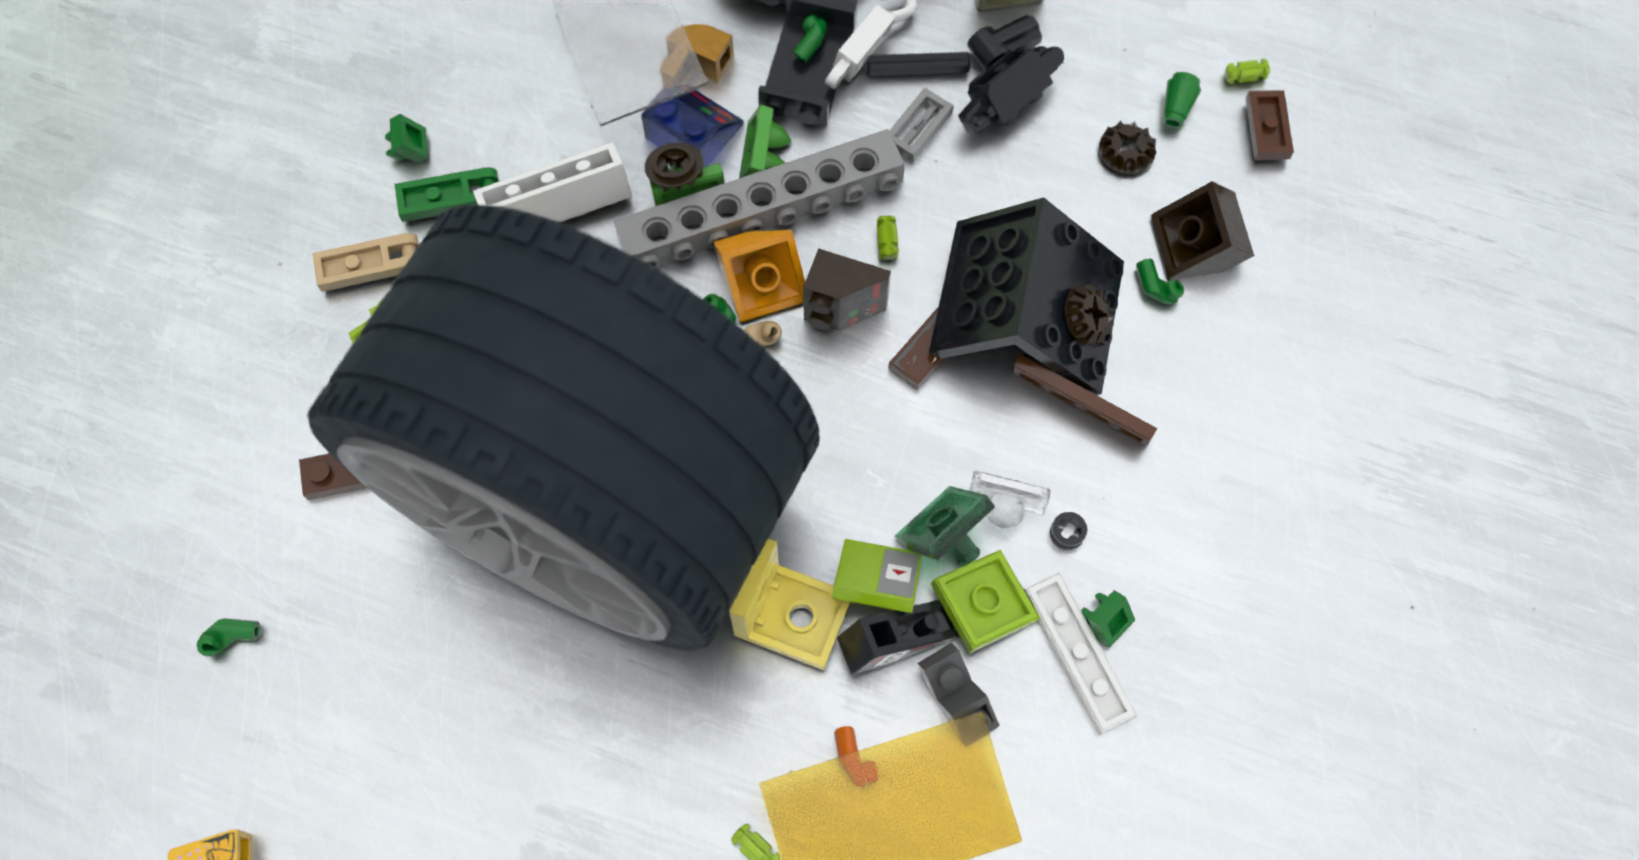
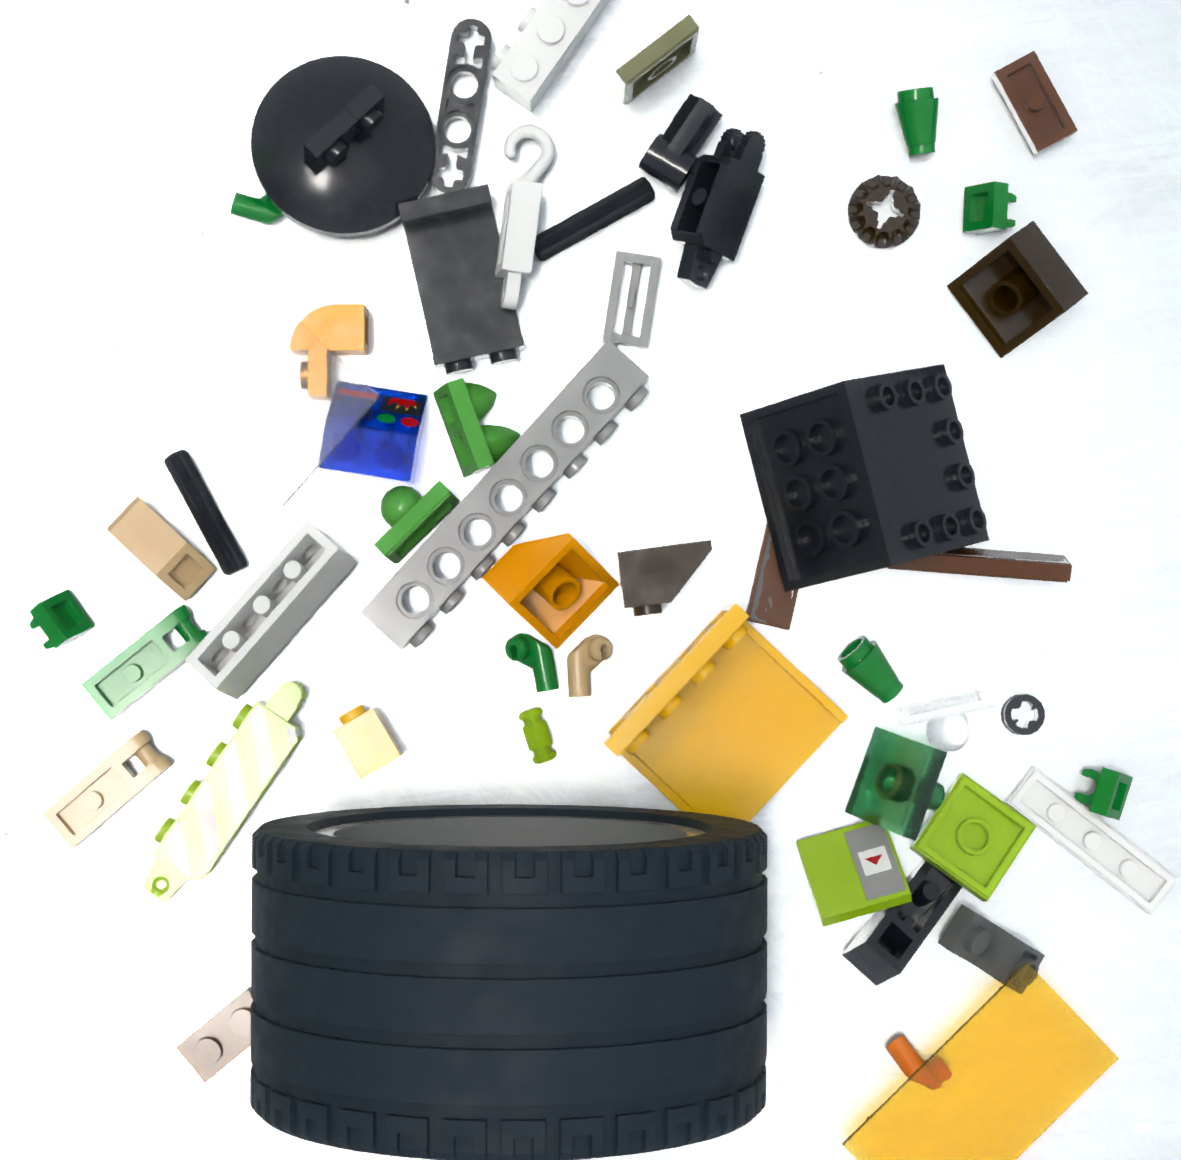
camera: 30 degrees left, 20 degrees up
dark brown gear [645,143,704,192] -> none
light yellow bracket [729,539,851,671] -> none
green arm [793,15,828,63] -> none
lime piece [876,215,899,261] -> none
dark brown gear [1065,284,1113,346] -> none
green arm [1136,259,1184,305] -> none
lime piece [1225,59,1270,84] -> none
none -> tan slope [106,496,217,602]
none -> black axle [164,449,247,576]
none -> yellow bracket [603,603,848,822]
none -> green cone [837,635,903,704]
none -> green tile [963,181,1017,235]

